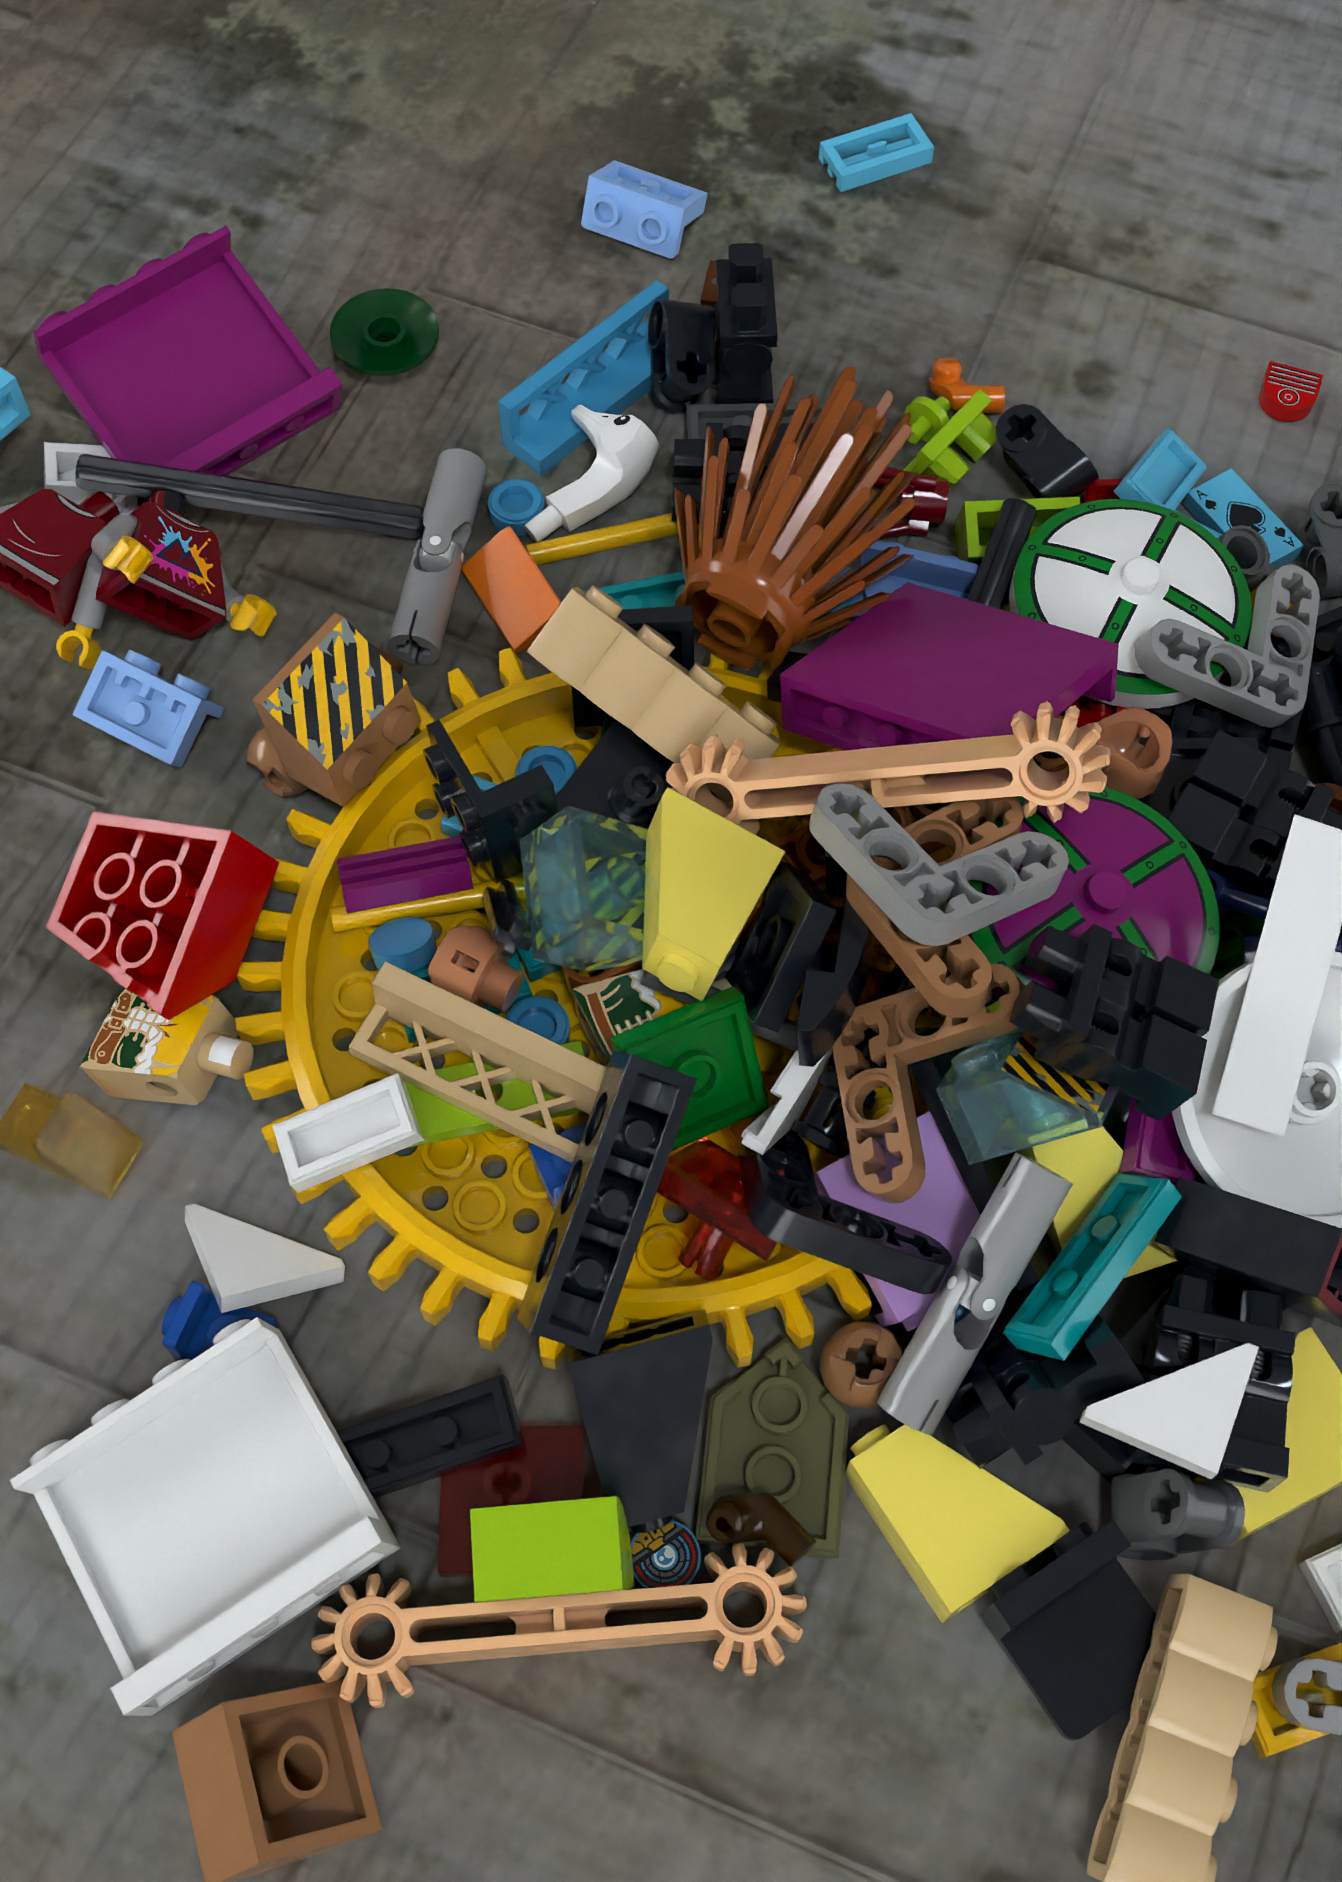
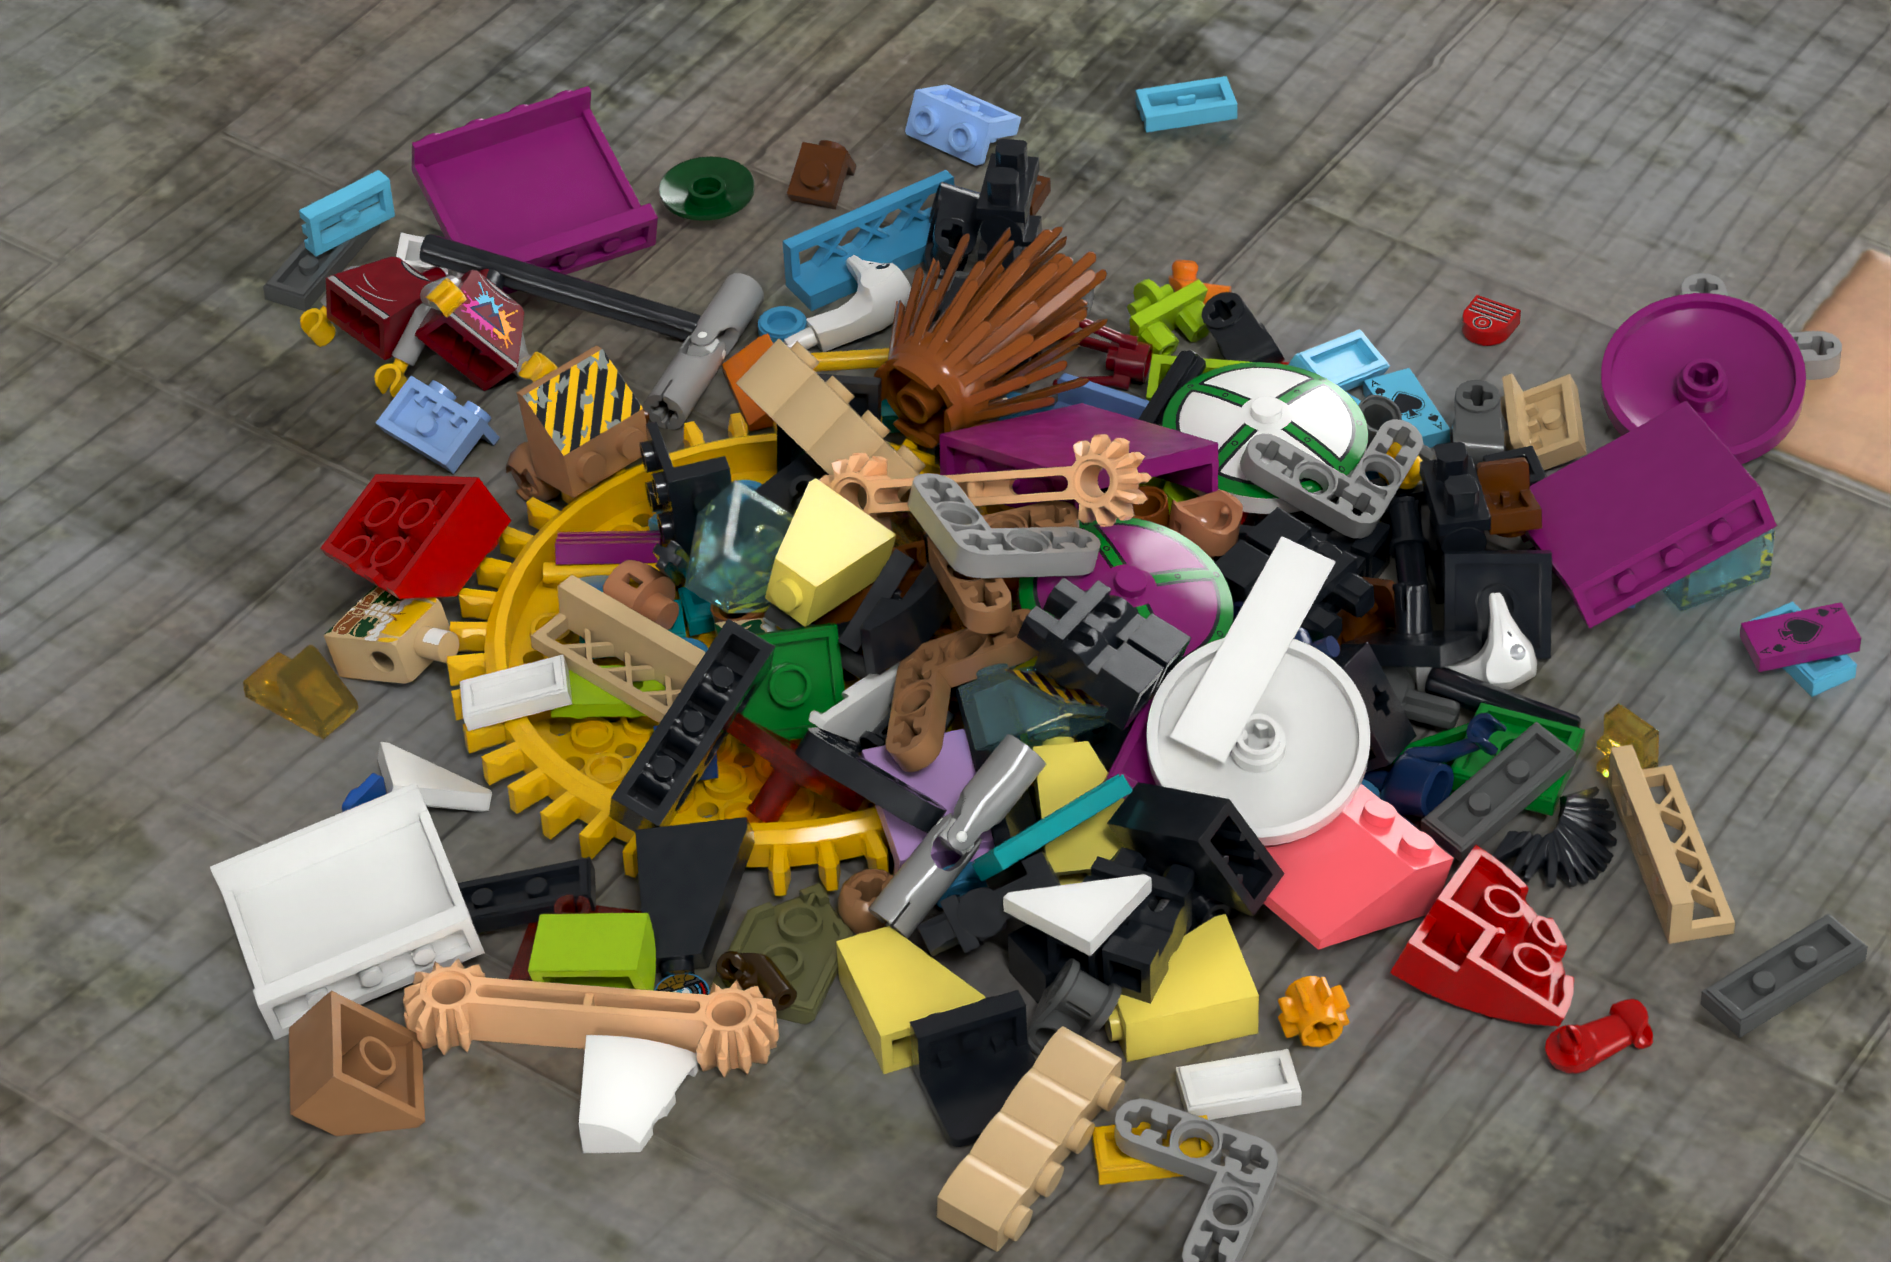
camera: 15 degrees right, 20 degrees down
none -> white slope [579,1035,699,1153]
none -> reddish brown bracket [787,140,857,210]

